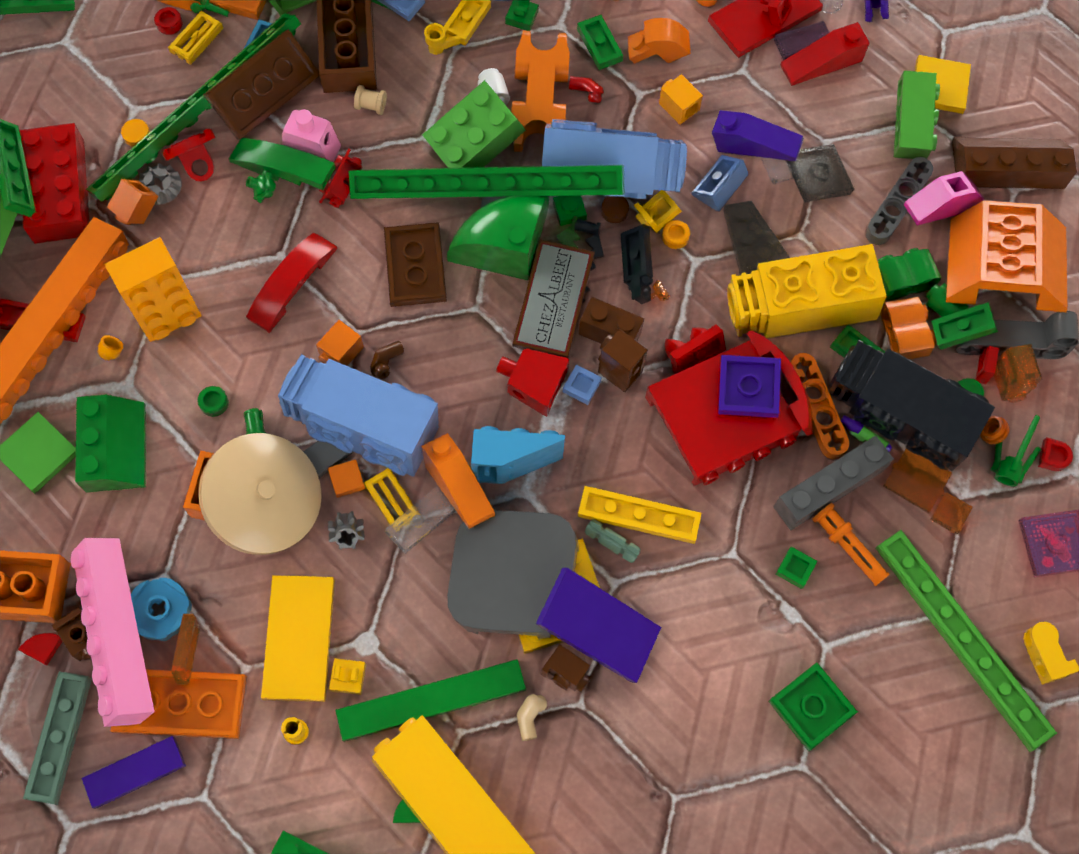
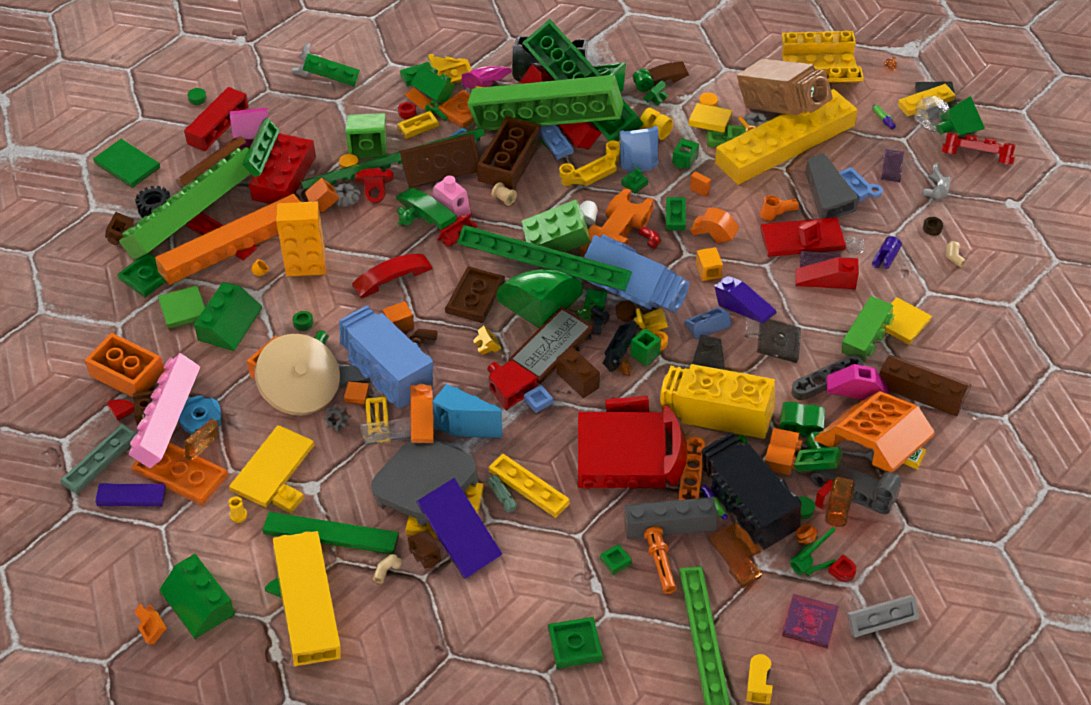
camera: 30 degrees right, 20 degrees down
reddish brown brick [598,329,648,392] -> none
dark purple plate [718,355,781,418] -> none
none -> bright green slope [346,113,387,159]
none -> yellow tile [473,326,502,355]
none -> green brick [631,328,661,366]

